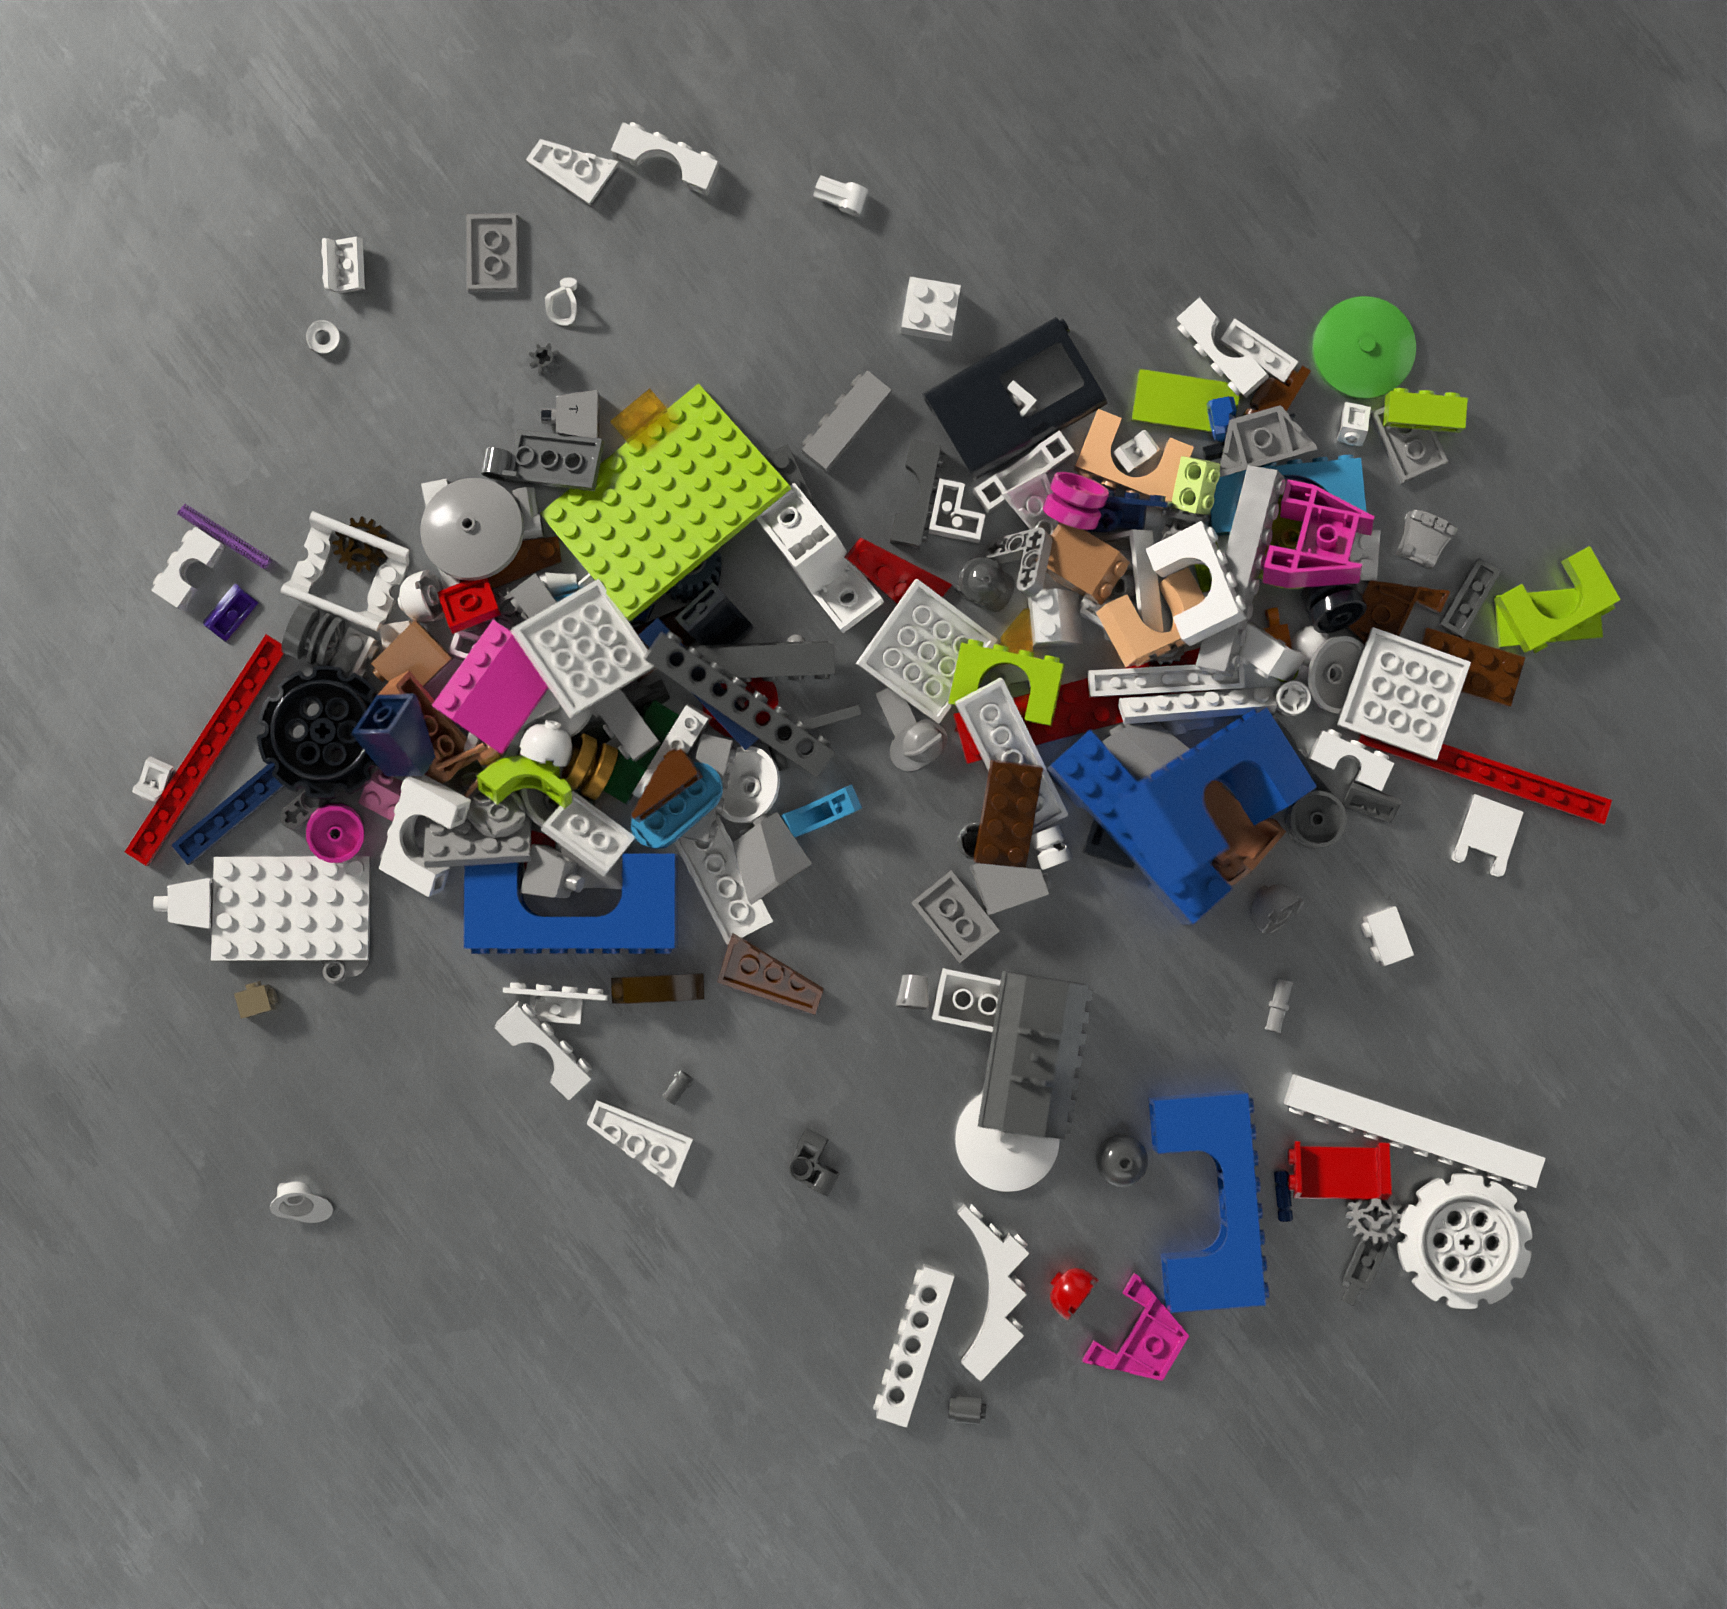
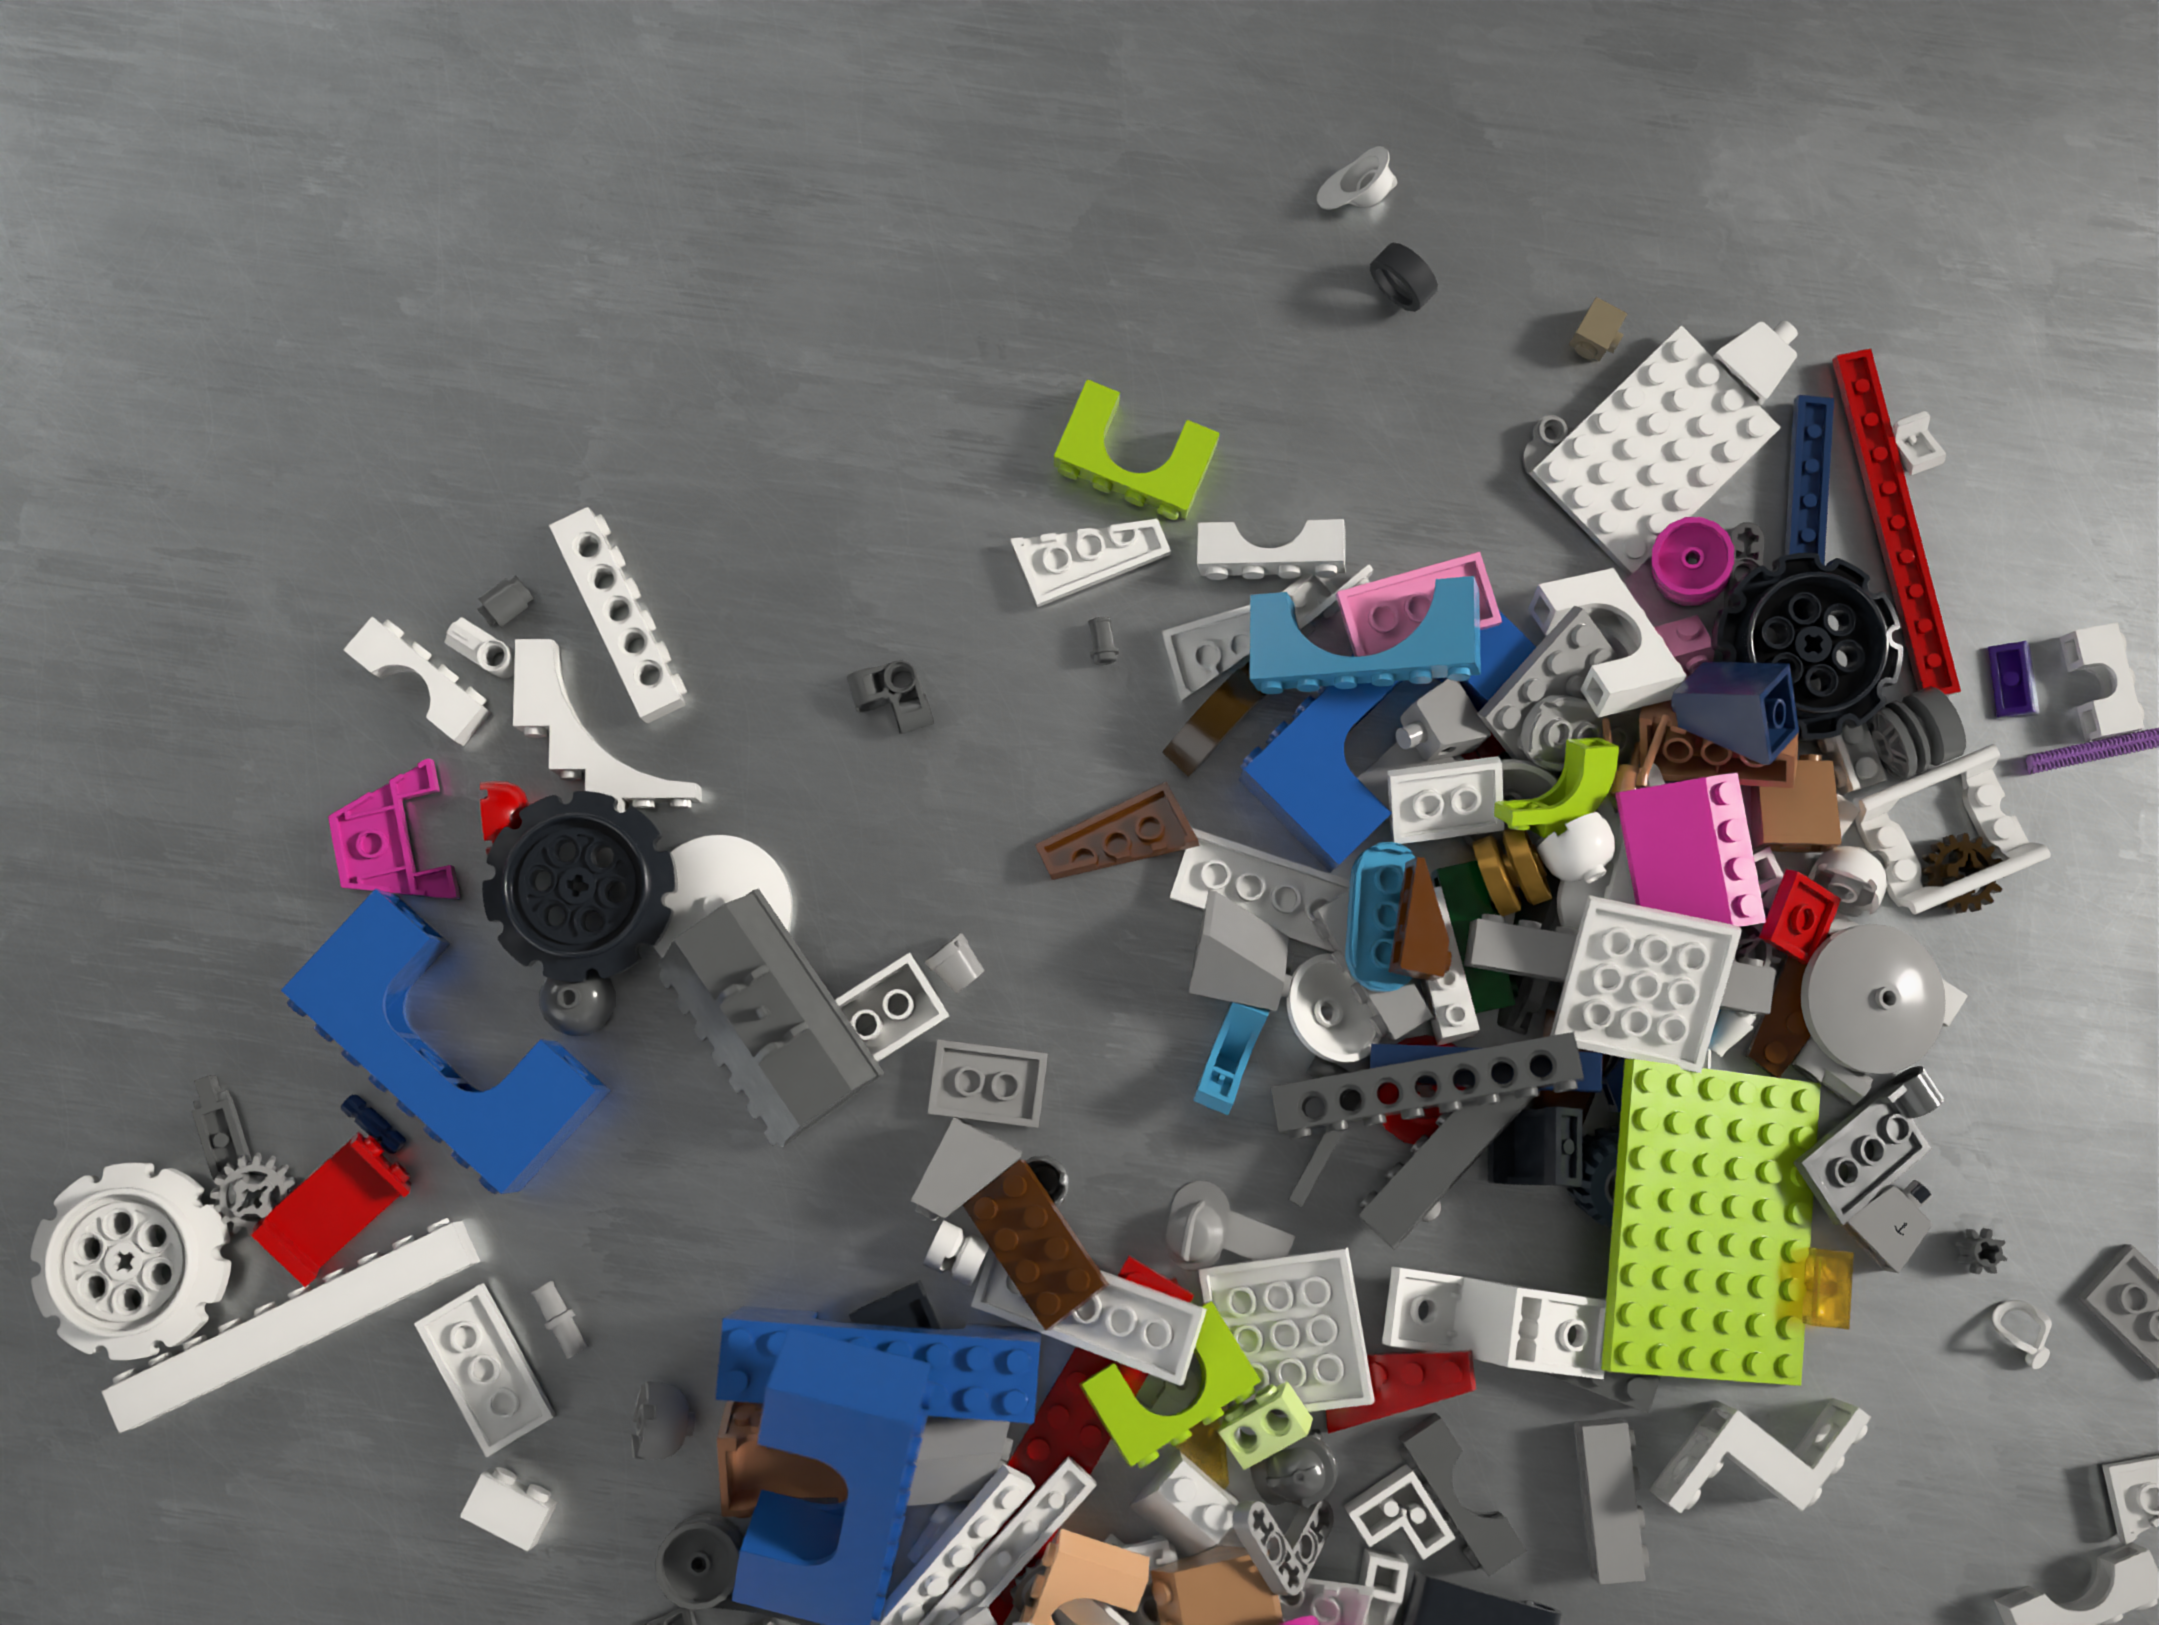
camera: 140 degrees right, 5 degrees down
none -> white arch [343,617,492,746]
none -> white plate [414,1283,556,1457]
none -> white piece [444,617,515,678]
none -> black piece [482,791,678,982]
none -> lime arch [1054,379,1220,520]
none -> white wing [1162,605,1250,701]
none -> yellowish green brick [1218,1381,1313,1470]
none -> dark azure arch [1250,576,1481,694]
none -> bright pink plate [1336,552,1502,657]
none -> black tyre [1370,242,1438,312]
none -> white bracket [1648,1398,1871,1514]

